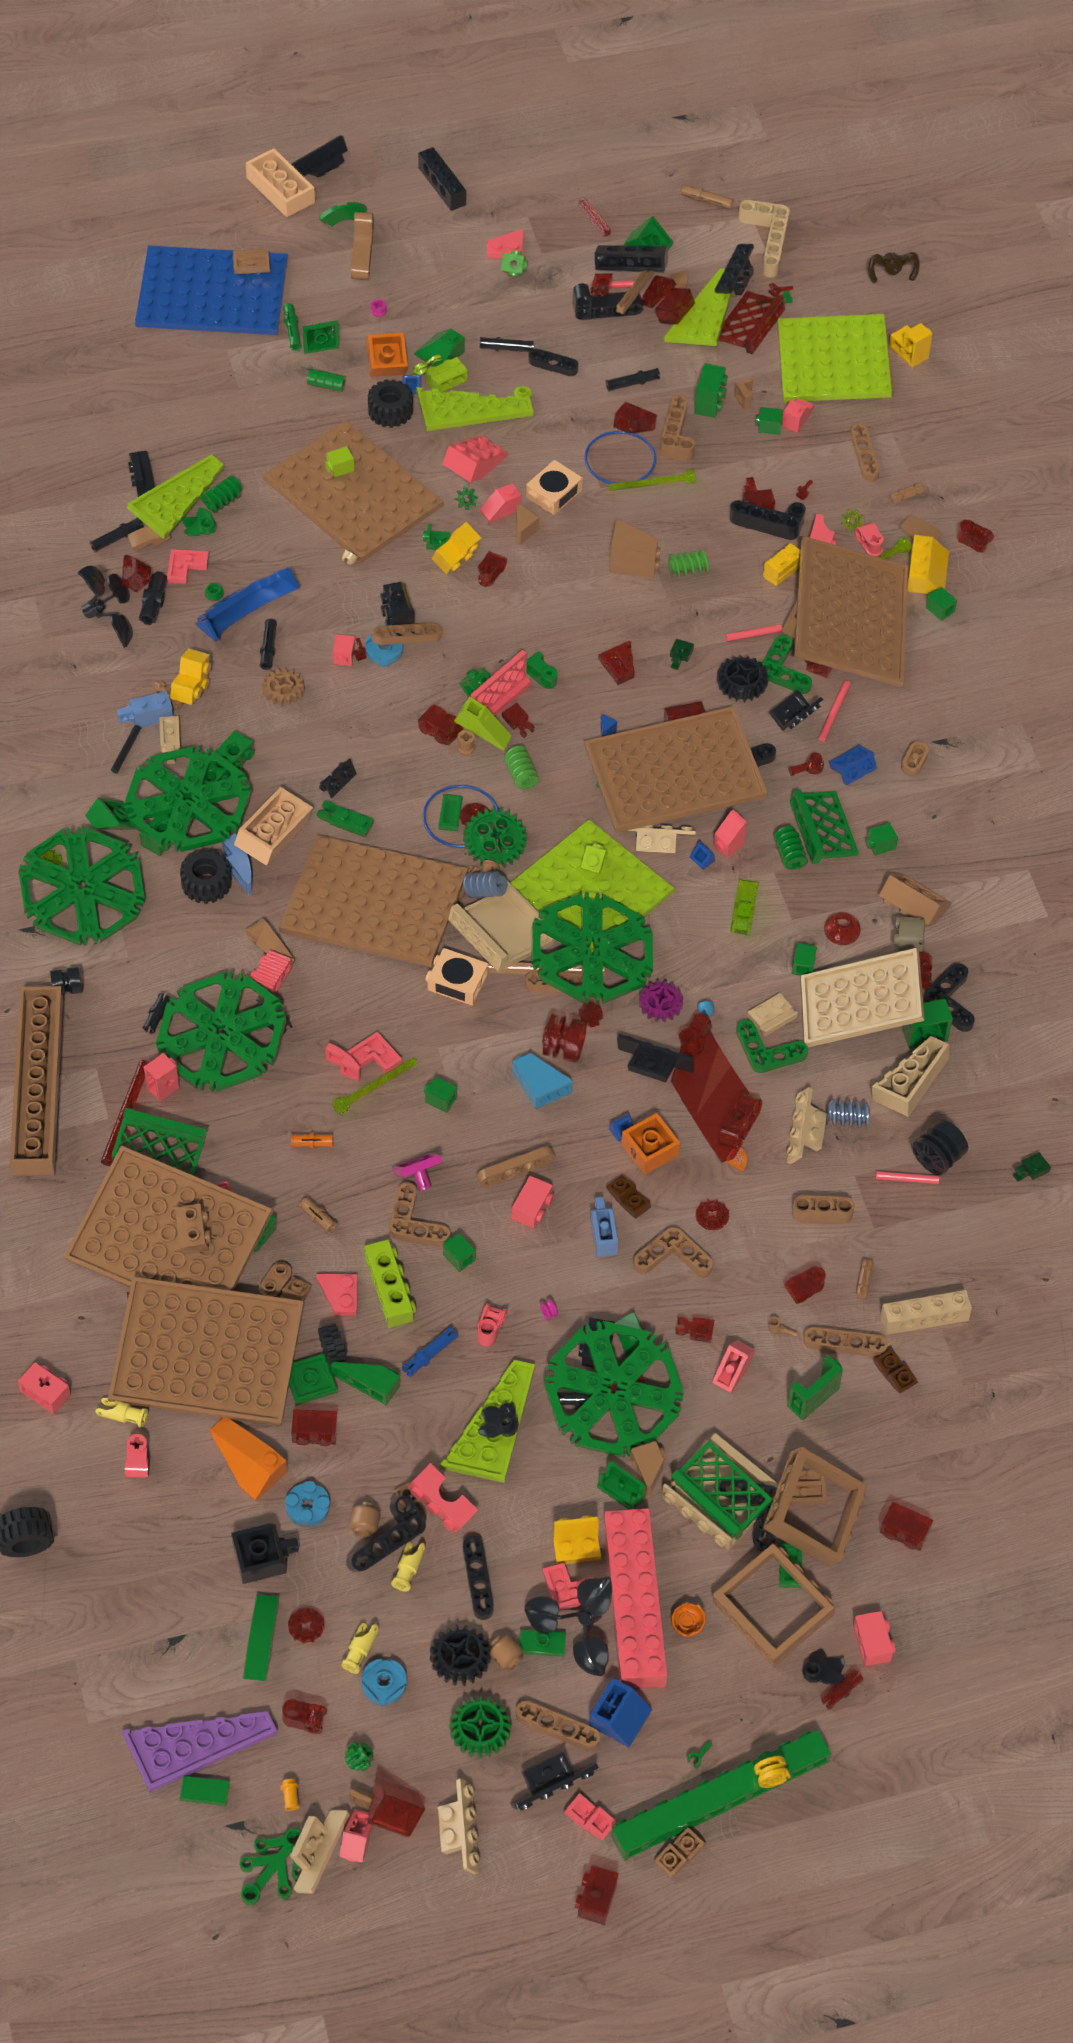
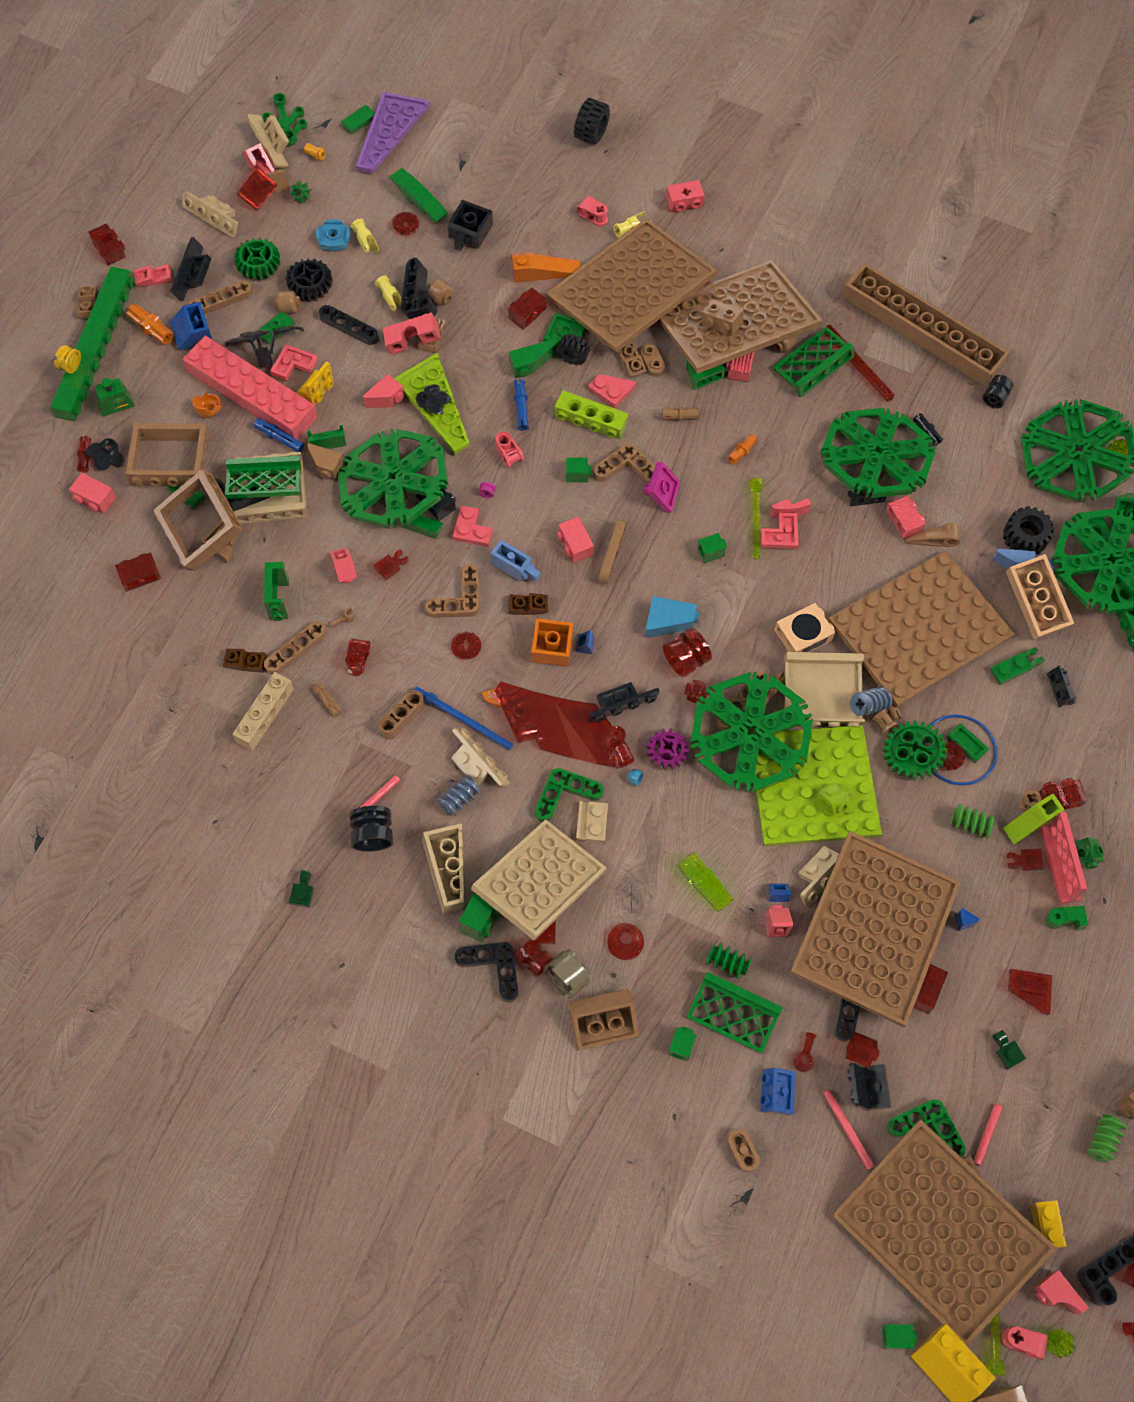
camera: 130 degrees right, 10 degrees up
coral brick [144,1053,179,1102] -> none
clear red piece [282,1699,328,1734] -> none
dark azure plate [285,1481,330,1527] -> none
green hand [687,1741,713,1769] -> none
black gear [717,655,769,703] -> none
green brick [792,943,817,976] -> none
none -> green torso [95,378,135,417]
none -> orange piece [126,304,174,345]
none -> blue pin [254,418,305,452]
none -> coral slope [363,374,404,408]
none -> blue bar [414,686,513,751]
none -> coral plate [453,505,493,547]
none -> clear red brick [846,1031,880,1068]

